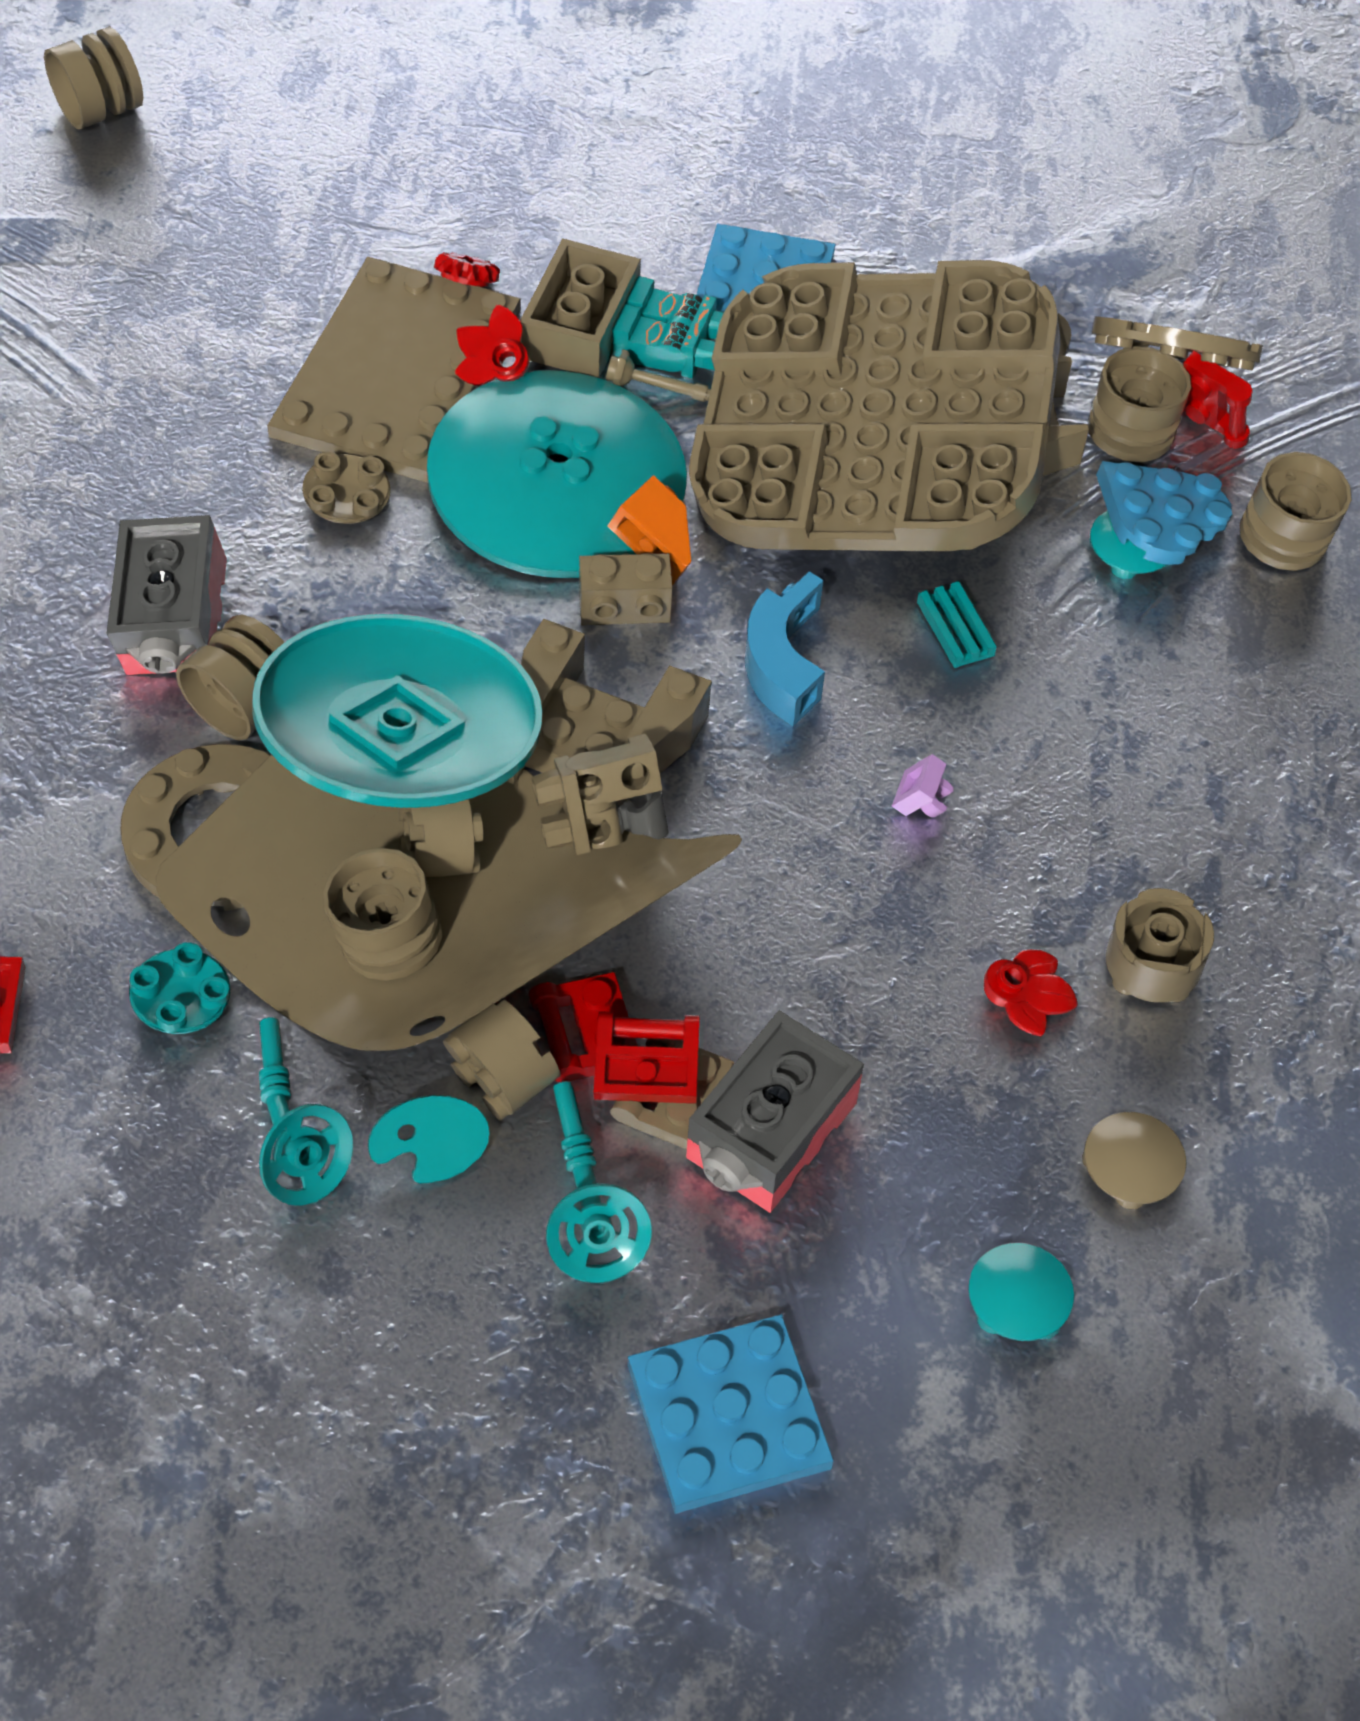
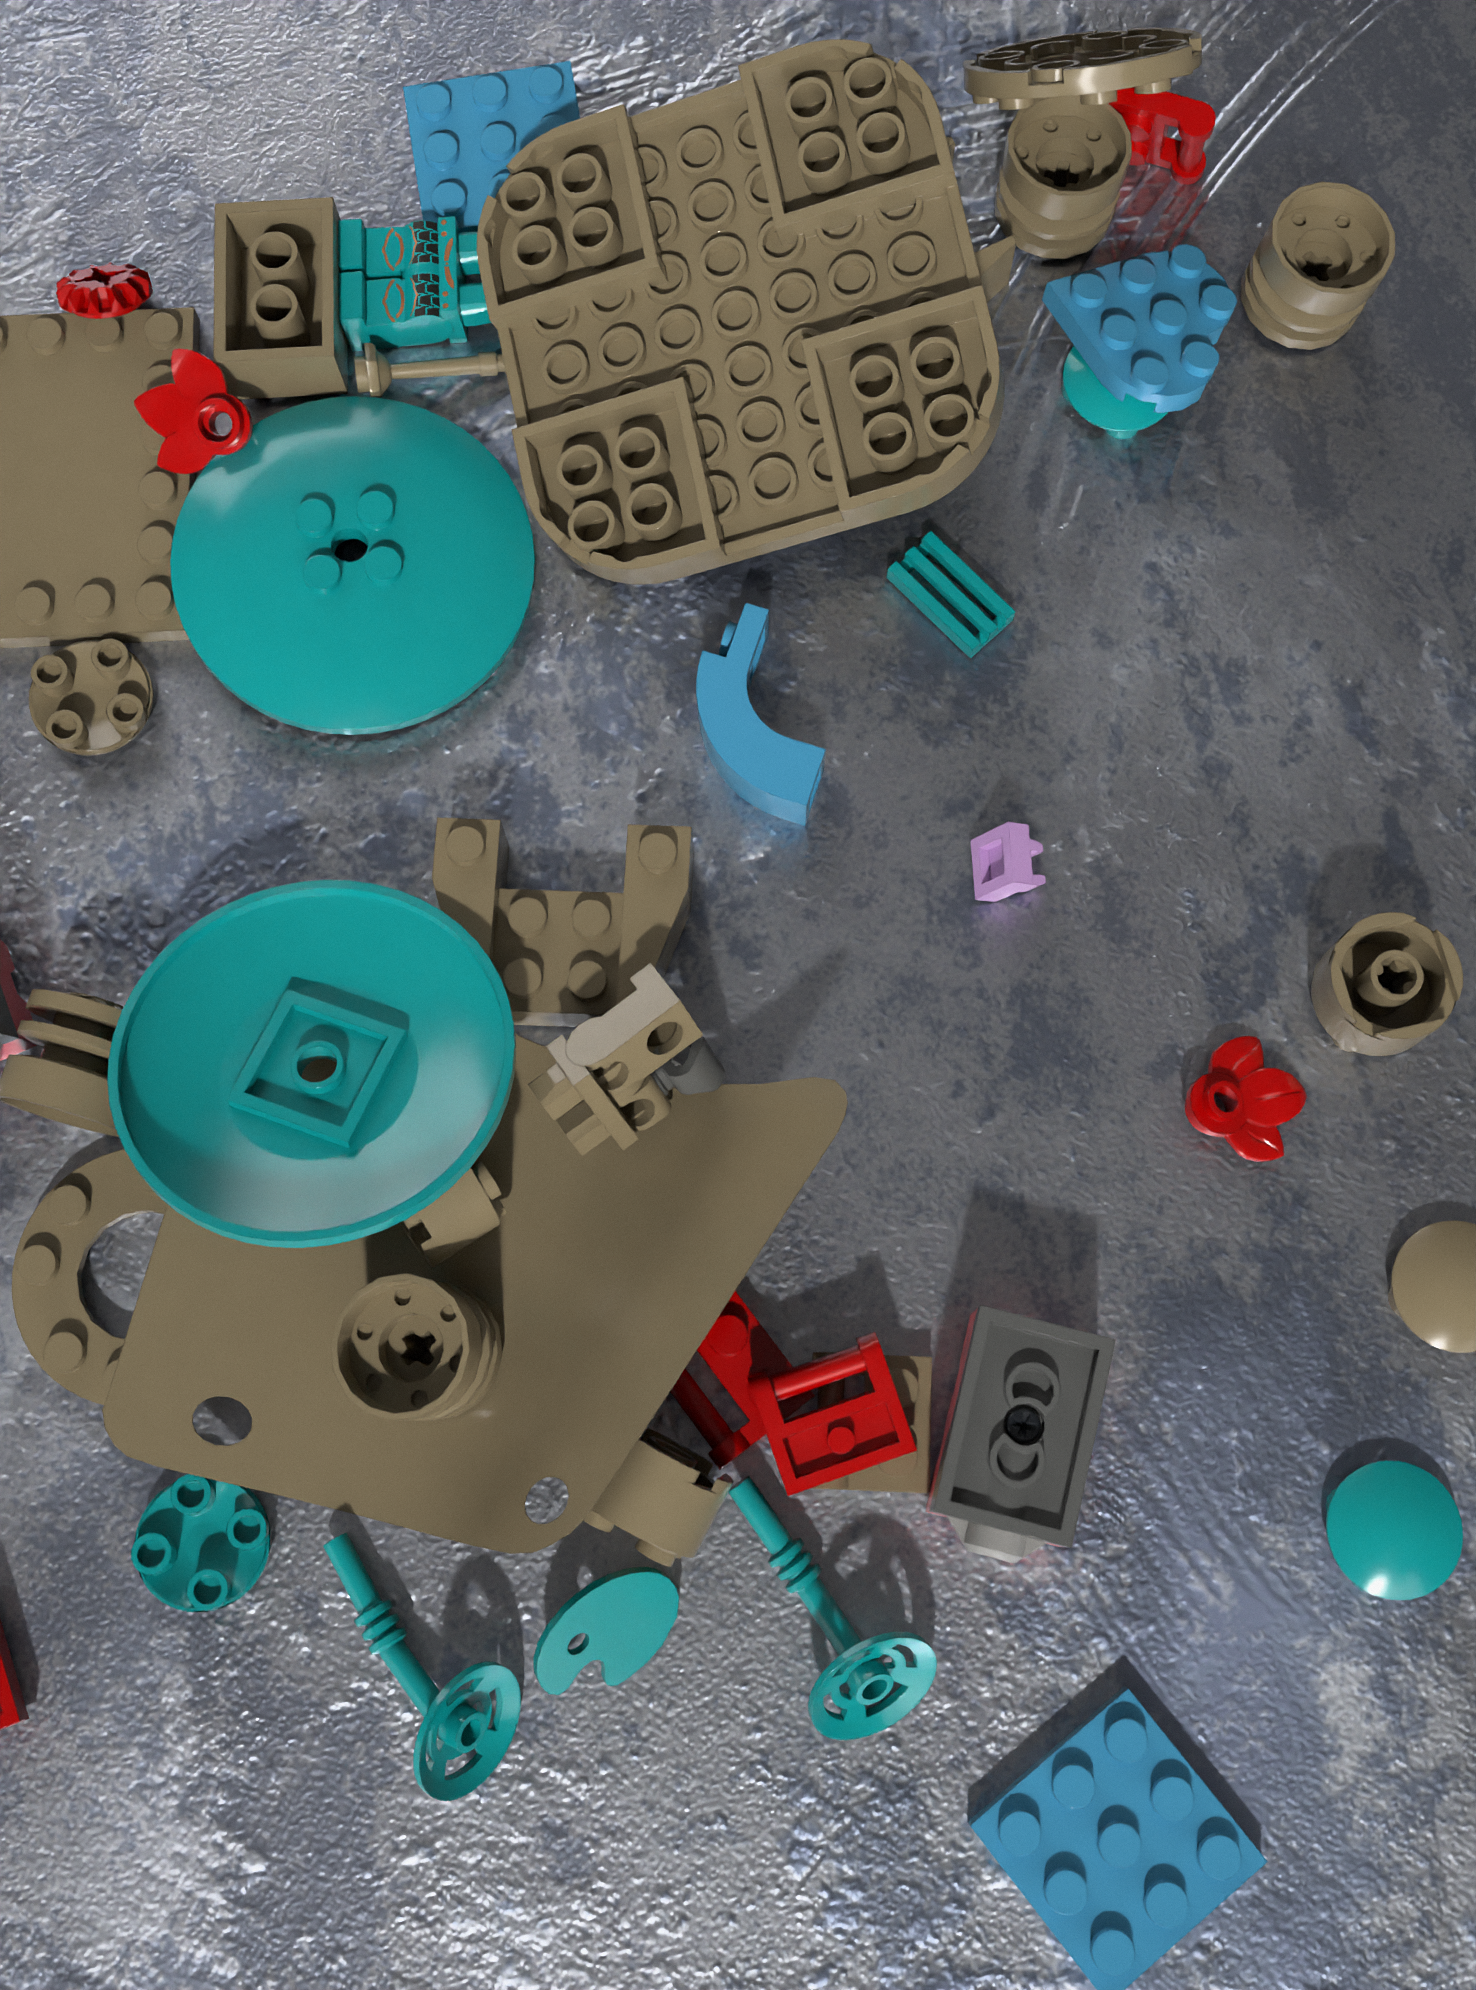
camera: 15 degrees left, 20 degrees up
dark tan brick [579,553,672,625] -> none
orange slope [607,475,691,586] -> none

